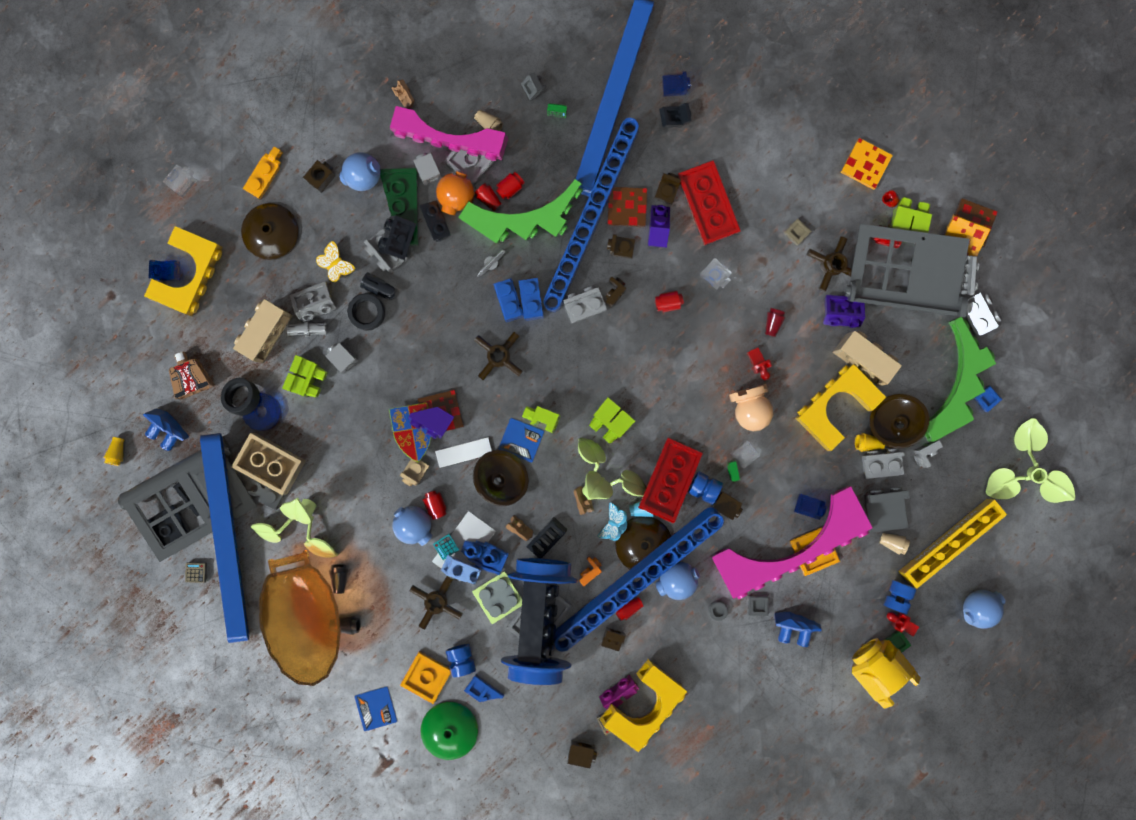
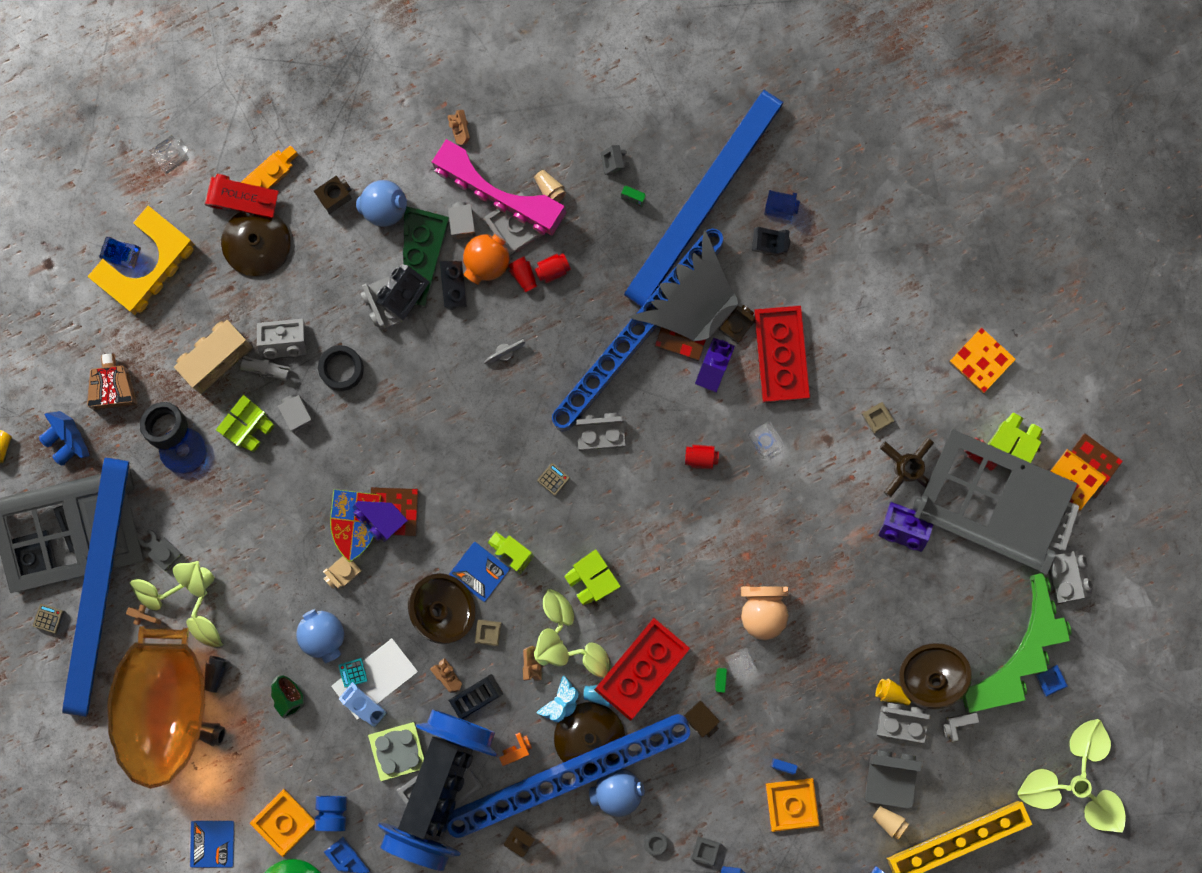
camera: 15 degrees right, 5 degrees down
tan brick [232,433,306,495] -> none
animal [316,241,356,282] -> none
black hinge [360,272,396,300] -> none
dark brown bar [409,576,463,630] -> none
red brick [422,490,447,520] -> none
white sticker [435,437,492,468] -> none
bright green arch [458,179,583,244] -> none
blue connector [461,540,509,575] -> none
dark brown bar [474,332,523,380] -> none
blue brick [493,278,524,323] -> none
blue brick [519,278,544,321] -> none
dark brown bracket [605,276,626,308] -> none
dark brown bracket [607,234,635,259] -> none
red cone [615,597,644,621] -> none
blue wheel [688,471,723,505] -> none
dark pink arch [711,485,873,599] -> none
red piece [747,347,772,380] -> none
dark red cone [765,308,786,337] -> none
clear blue bracket [794,493,827,520] -> none
yellow arch [795,364,886,451] -> none
tan brick [833,330,902,386] -> none
red hinge [882,190,900,207] -> none
none -> medium nougat piece [126,604,162,625]
none -> red door [204,174,279,218]
none -> dark green rock [271,675,305,719]
none -> dark tan tile [475,620,502,646]
none -> dark tan tile [537,463,570,496]
none -> dark grey piece [629,230,738,341]
none -> blue tile [771,758,798,774]

